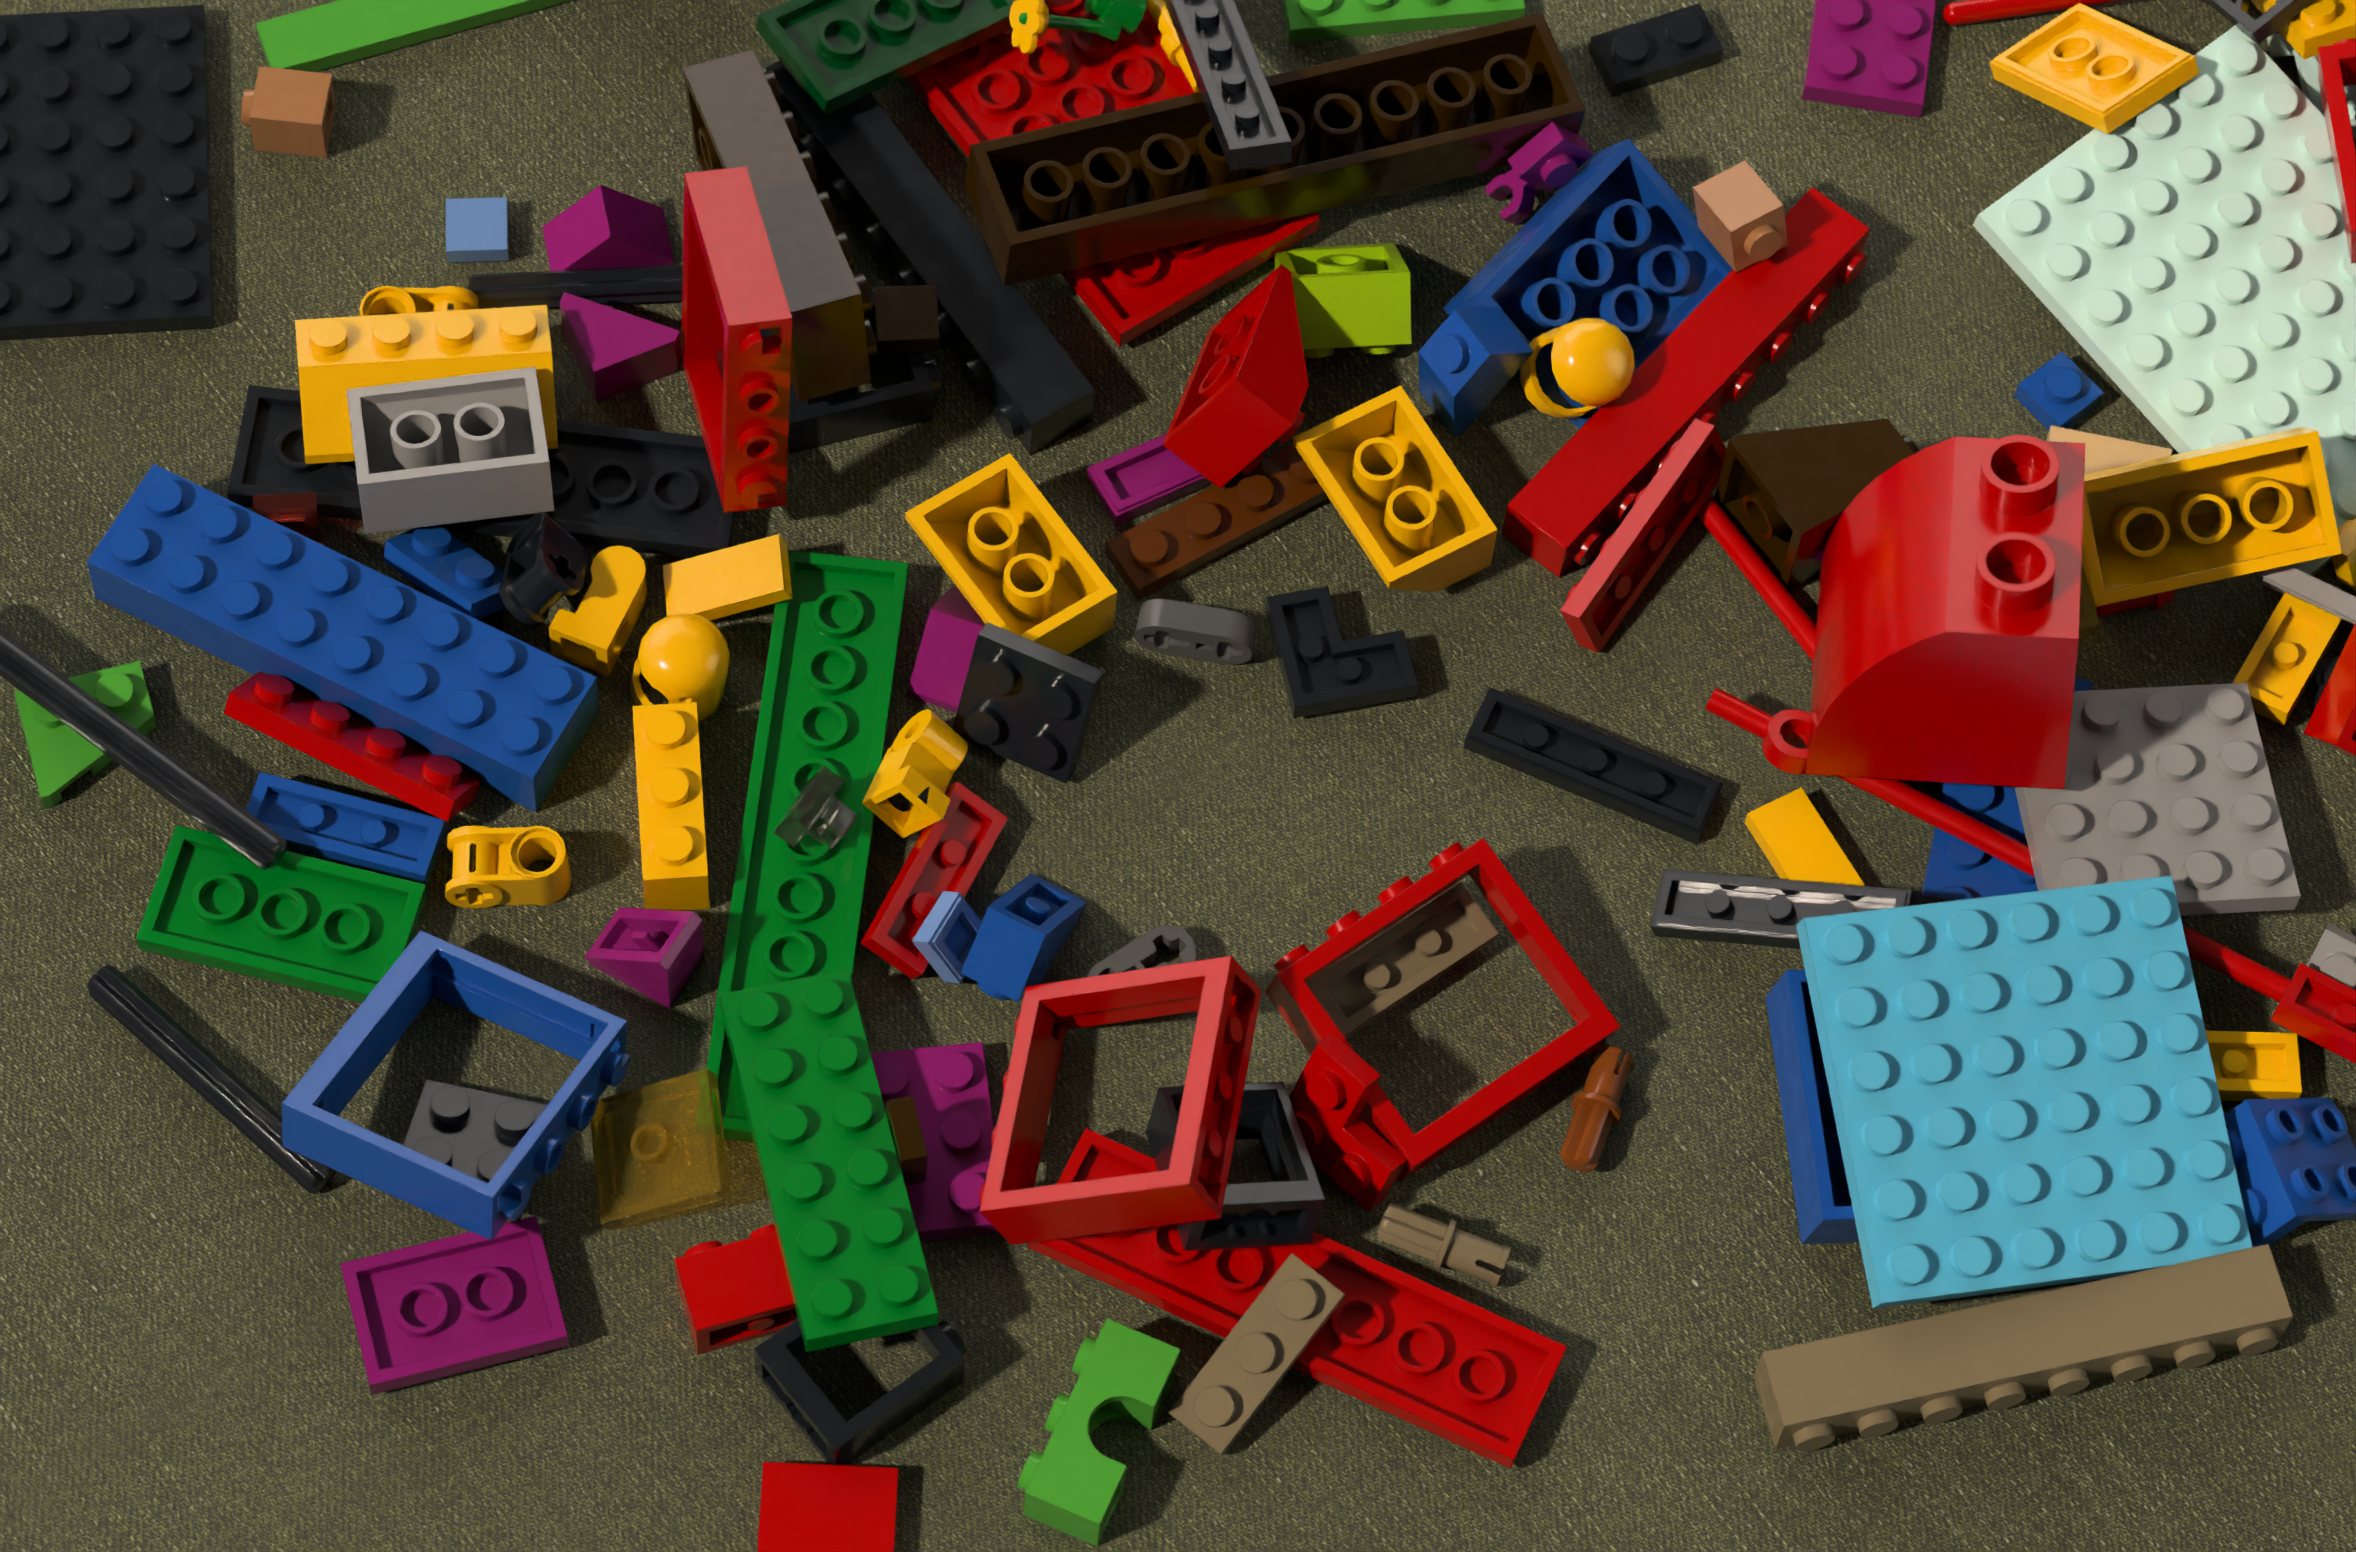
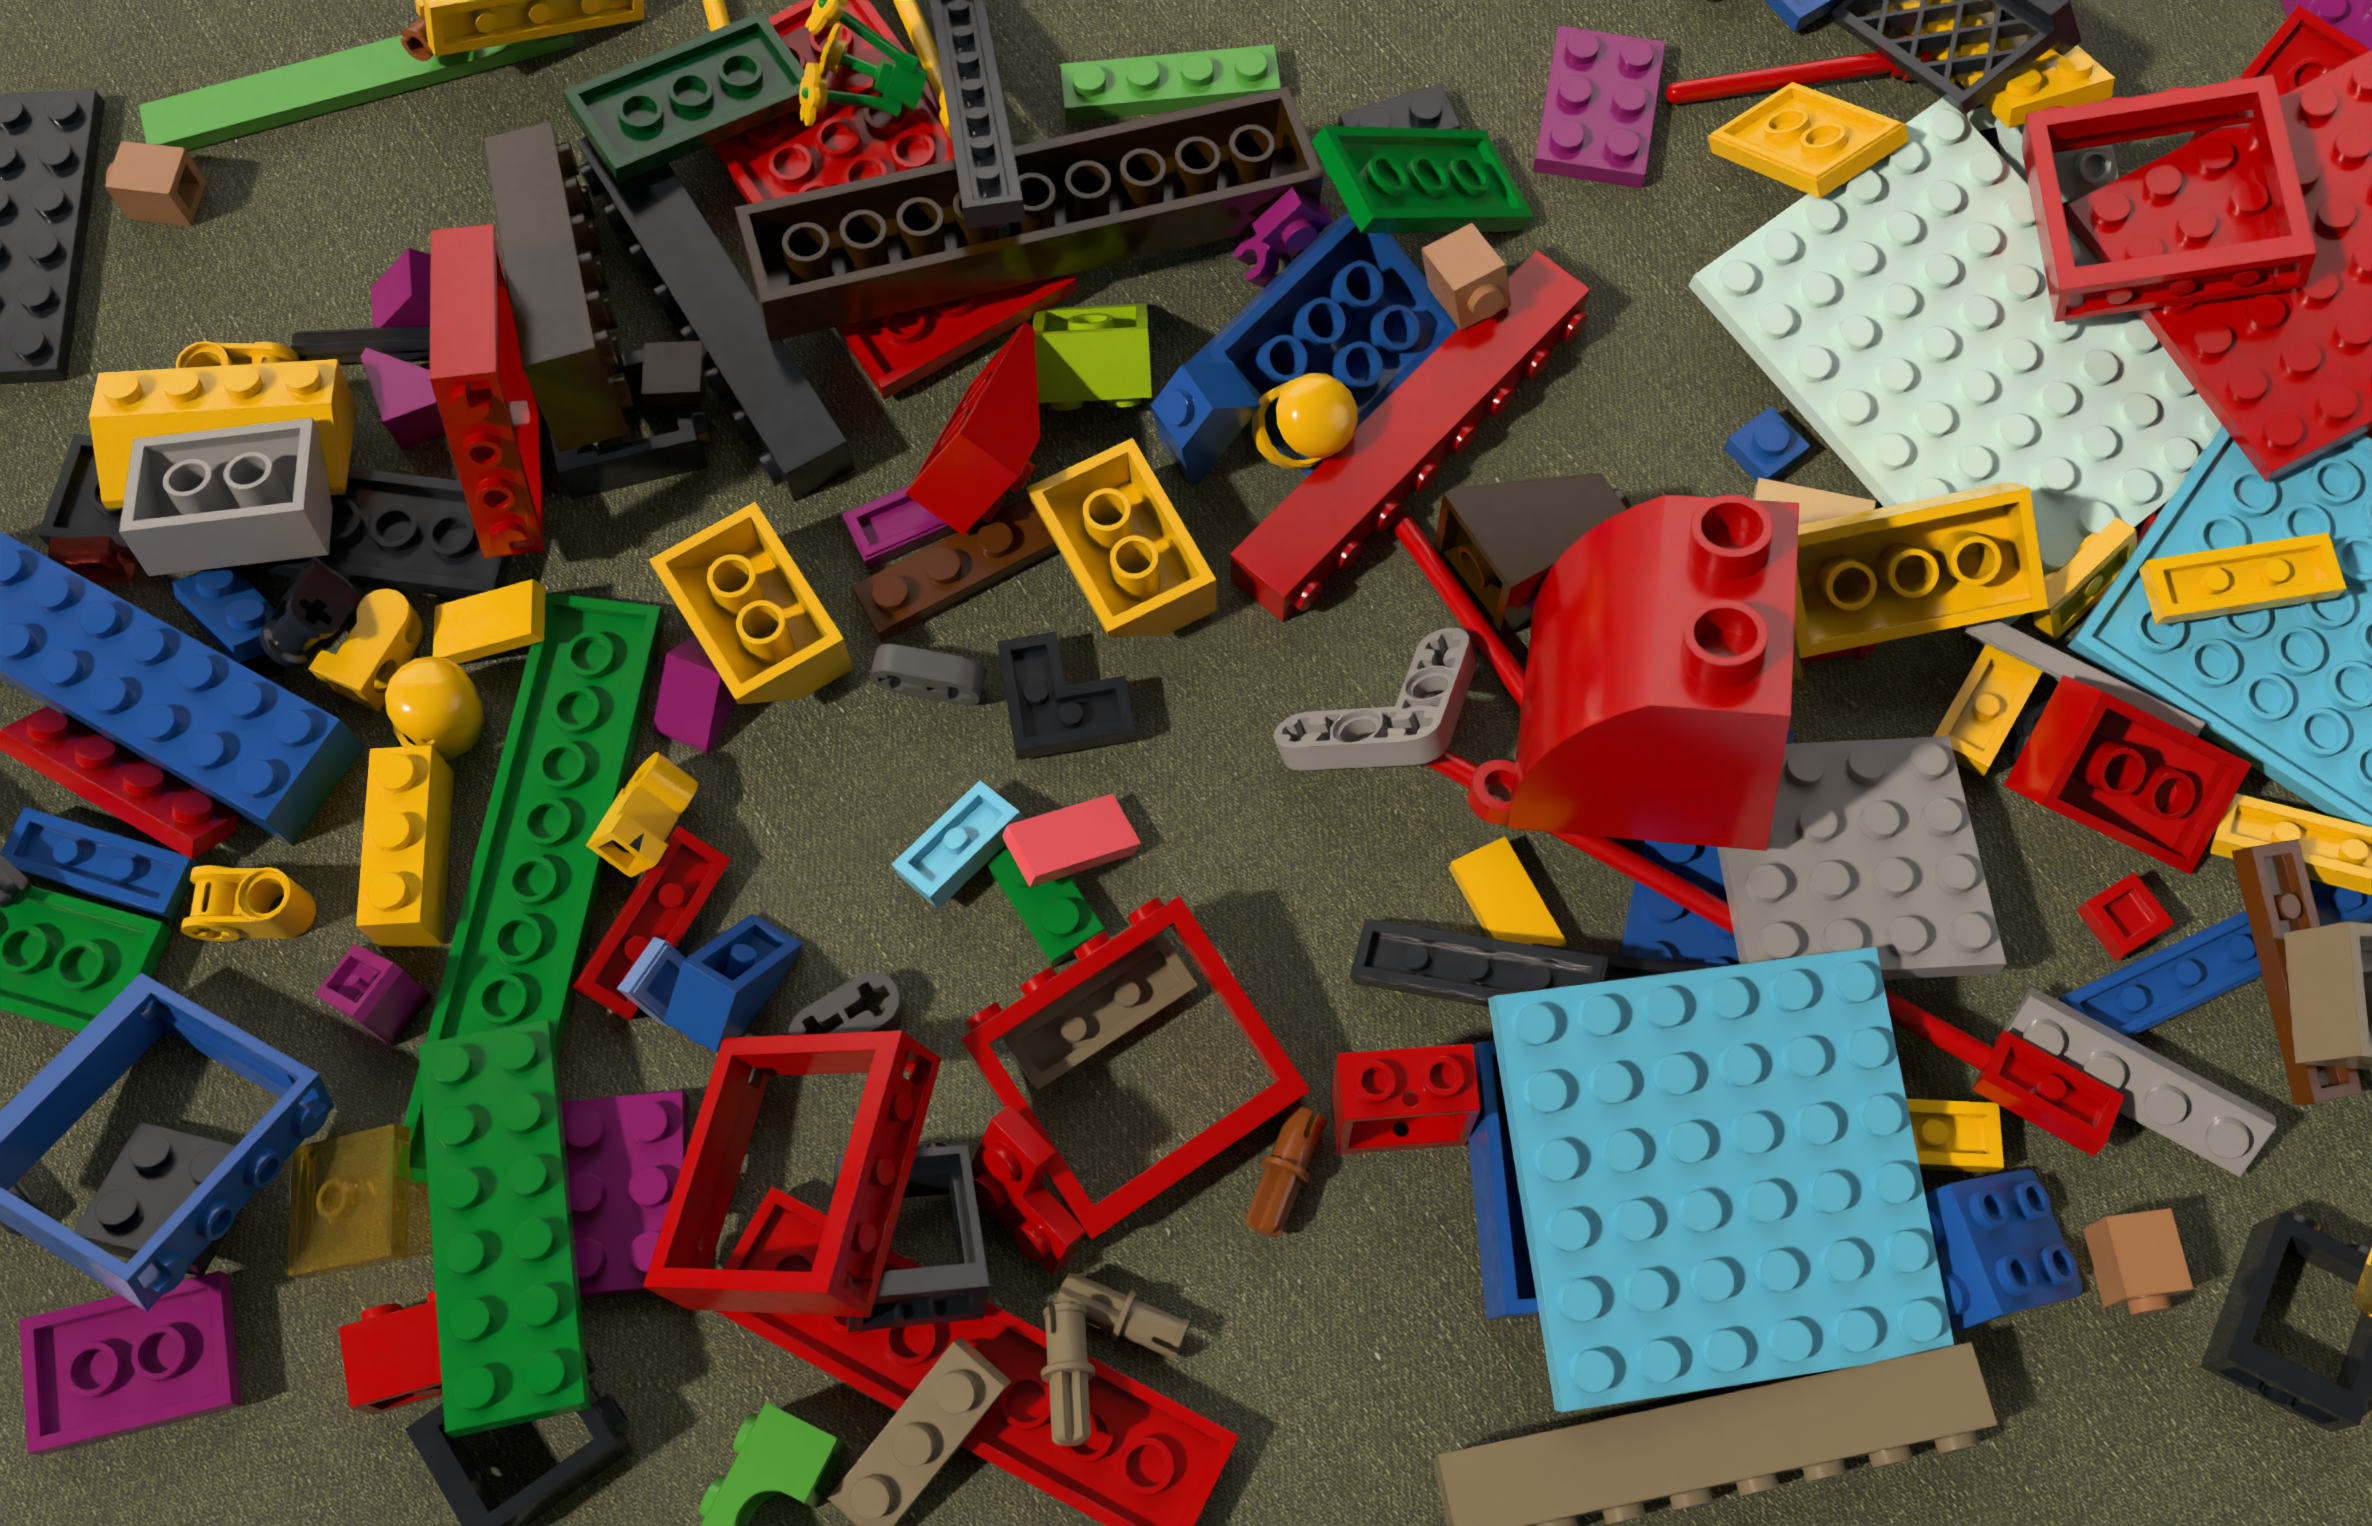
camera: 10 degrees right, 5 degrees up
medium blue tile [446,197,509,262] -> none
clear smoke tile [773,765,857,848] -> none
dark brown tile [886,1096,928,1186] -> none
black plate [952,622,1104,783] -> none
black tile [1463,687,1724,845] -> none
red plate [1560,419,1727,653] -> none
none -> medium azure plate [891,780,1024,909]
none -> green plate [986,849,1105,968]
none -> coral tile [1002,793,1141,888]
none -> dark tan axle [1041,1303,1095,1446]
none -> light grey beam [1273,627,1477,771]
none -> green plate [1311,126,1535,233]
none -> red window [1331,1043,1480,1155]

